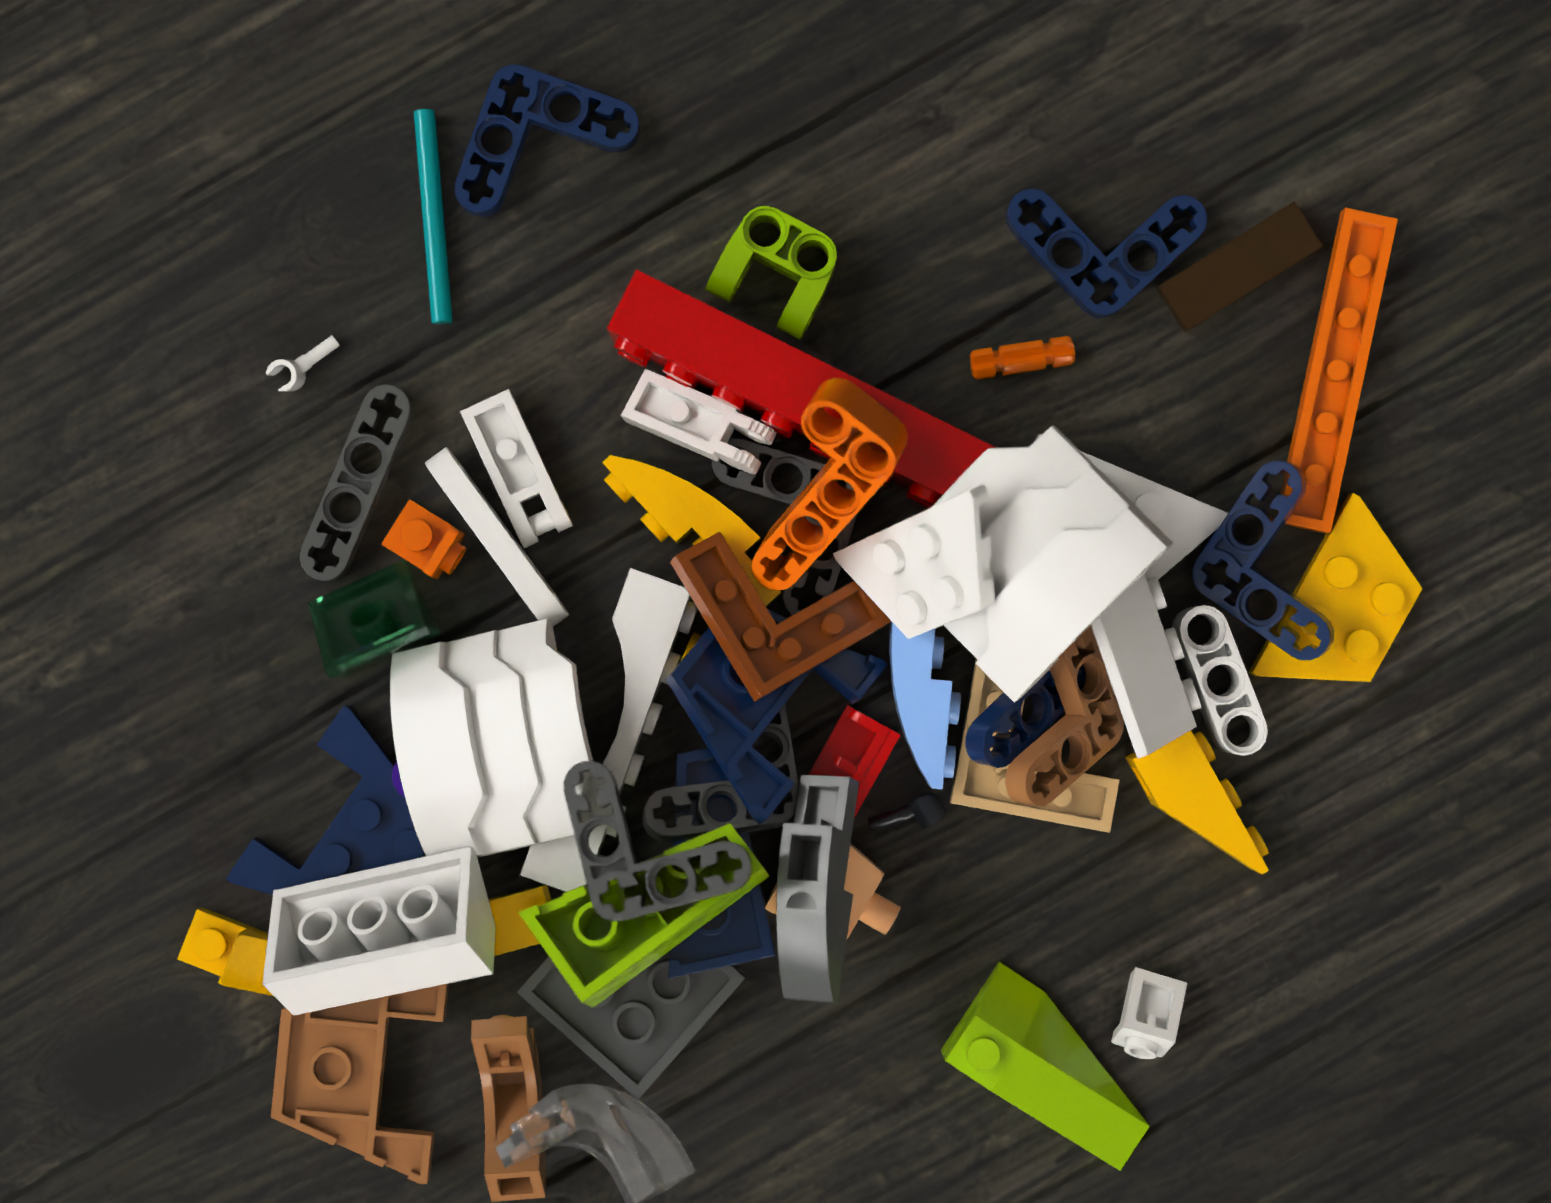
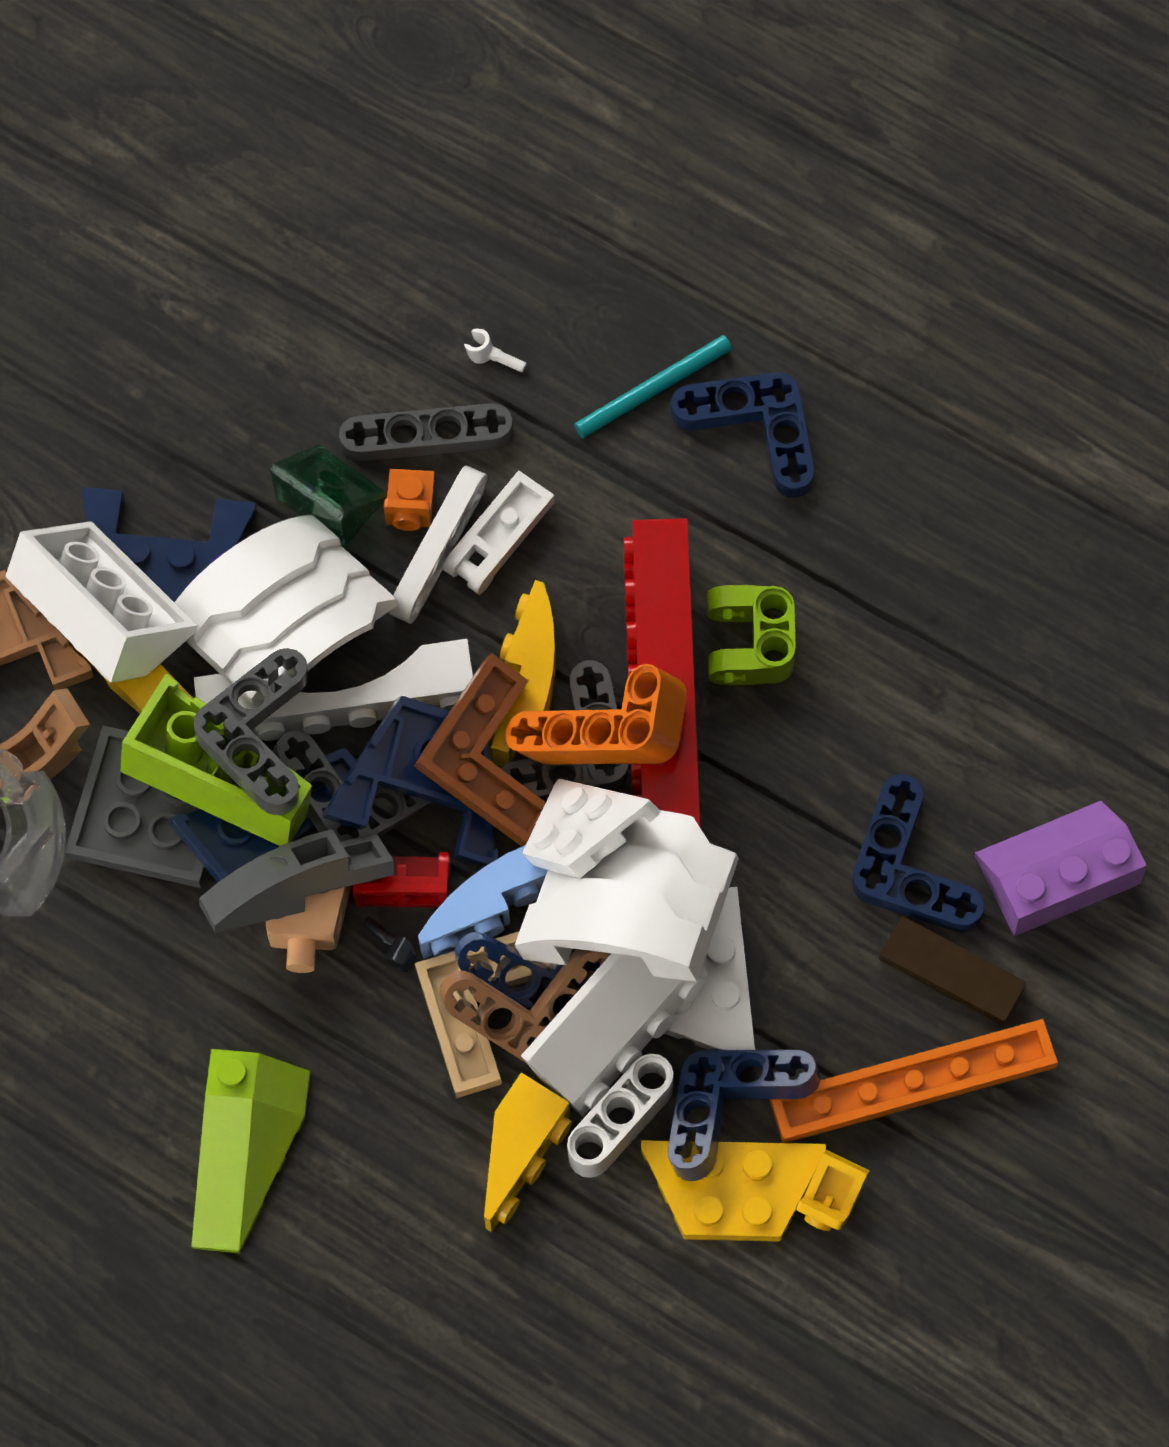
camera: 65 degrees right, 20 degrees down
yellow slope [177,907,273,996] -> none
white hinge [621,369,776,475] -> none
orange axle [969,336,1075,379] -> none
white bracket [1111,967,1187,1059] -> none
none -> yellow bracket [796,1150,870,1231]
none -> medium lavender slope [974,801,1147,937]

